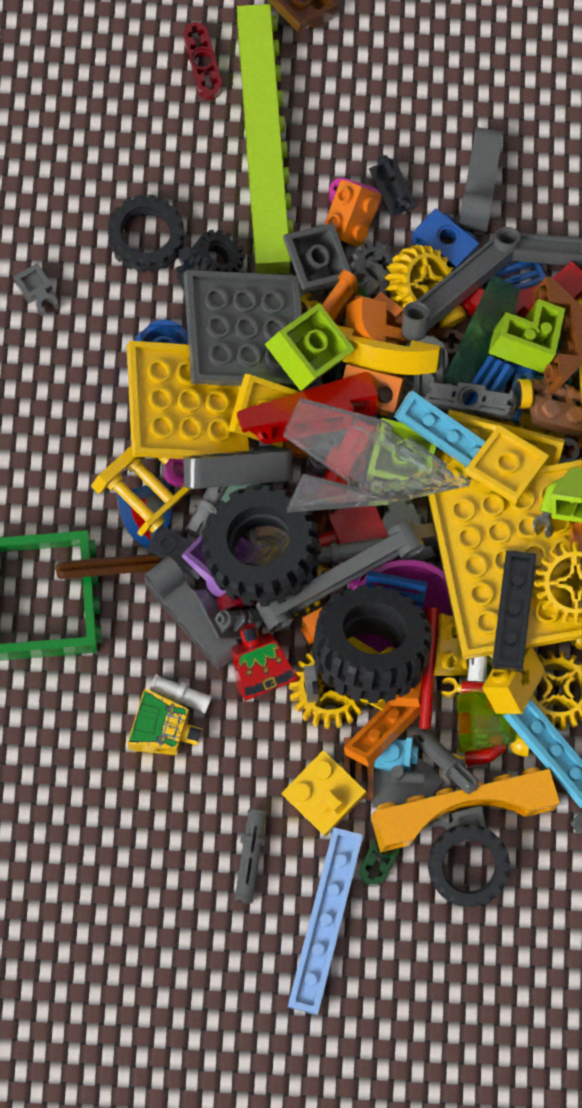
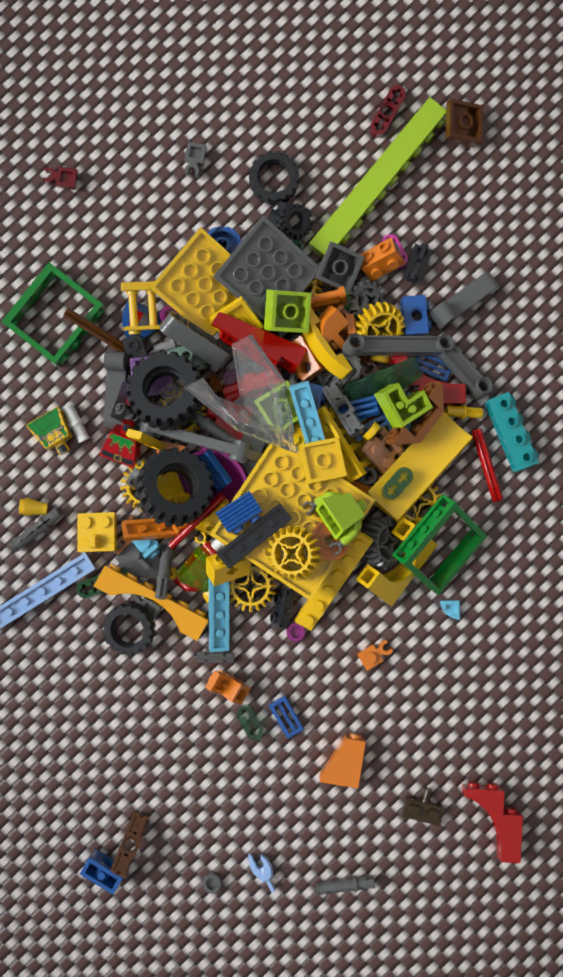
camera: 45 degrees right, 15 degrees up
none -> yellow cone [19,497,48,516]
none -> yellow tile [126,429,167,450]
none -> blue brick [216,491,263,535]

